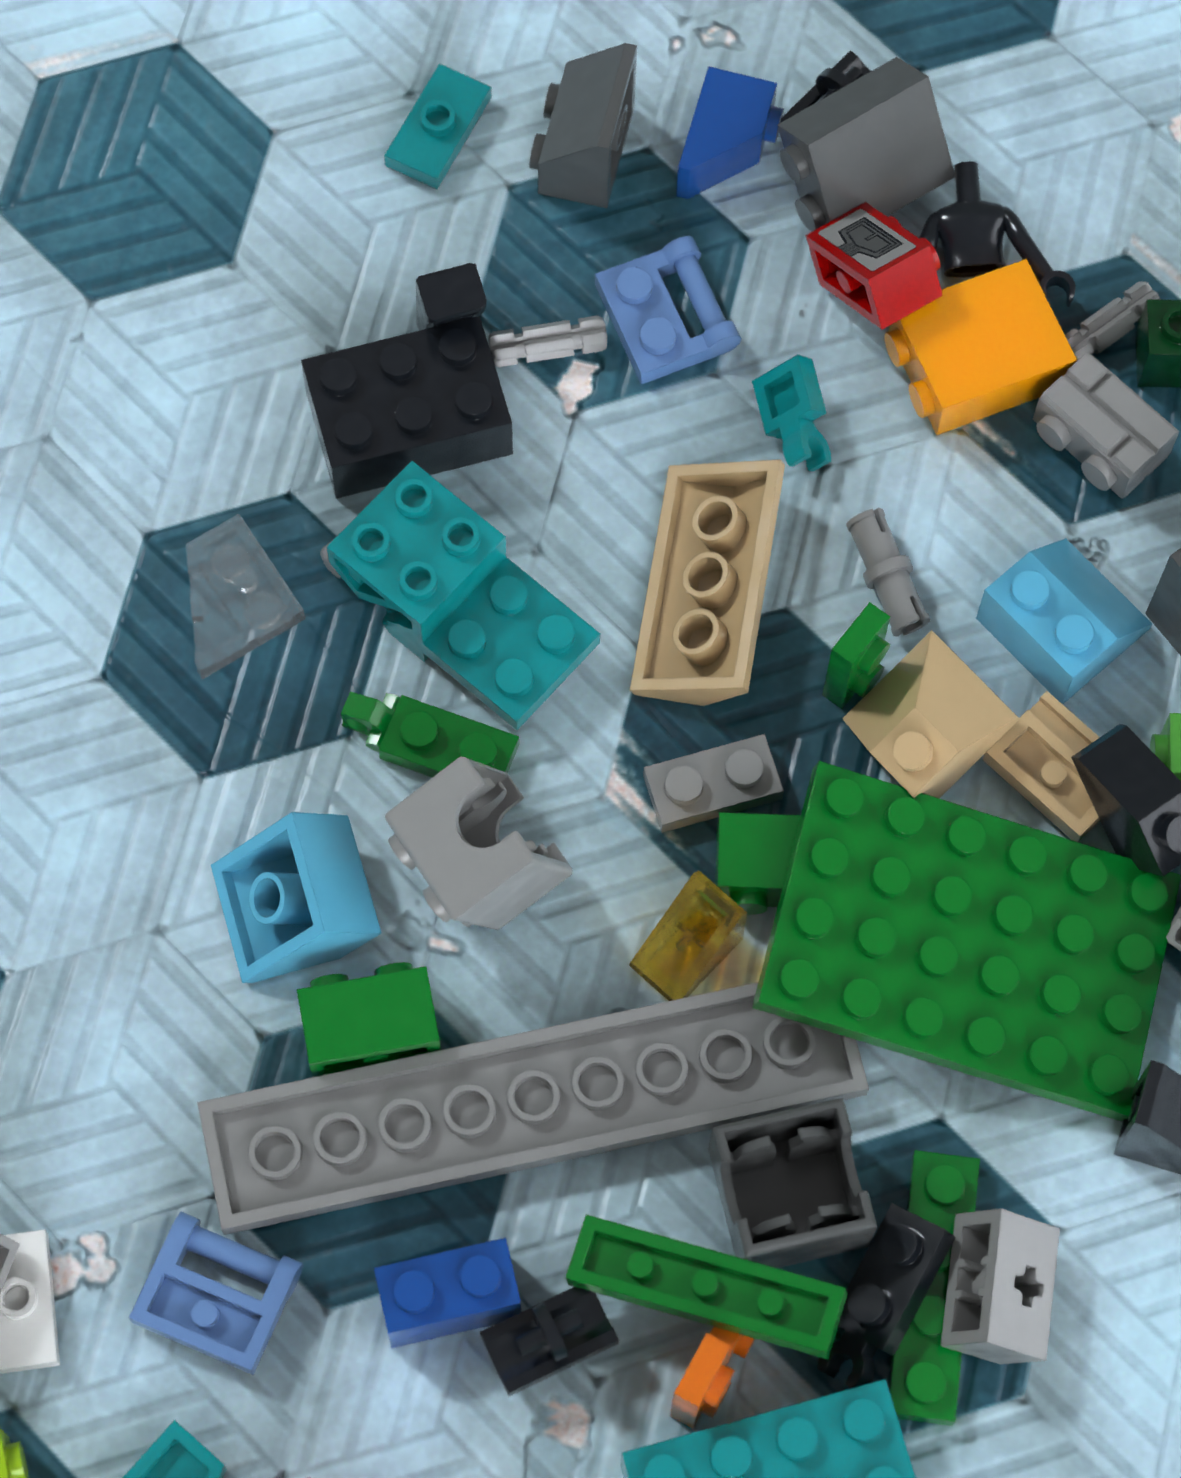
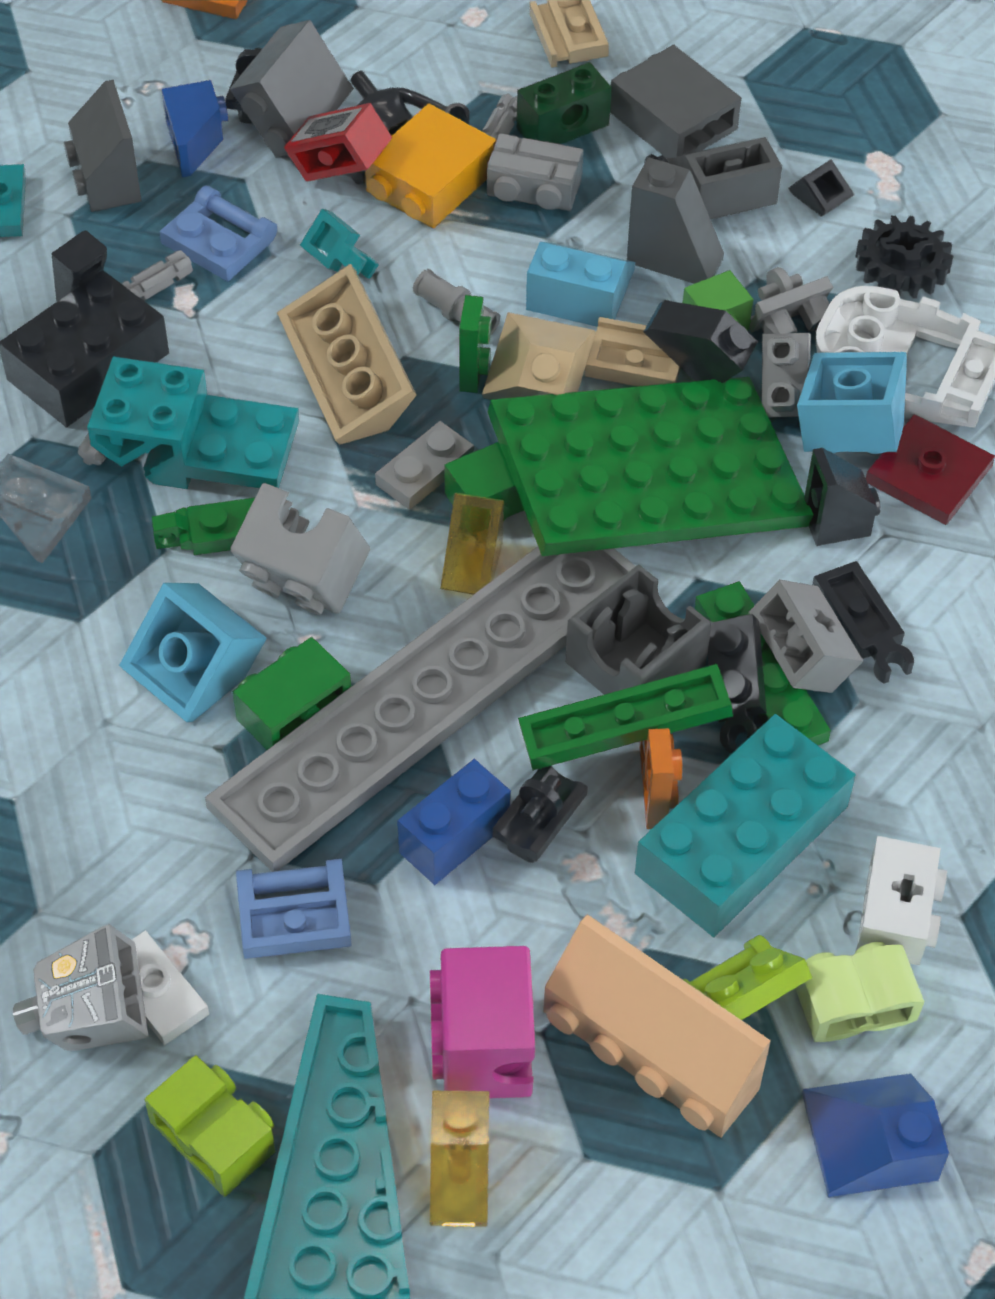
camera: 30 degrees left, 15 degrees down
none -> black plate [812,561,914,684]

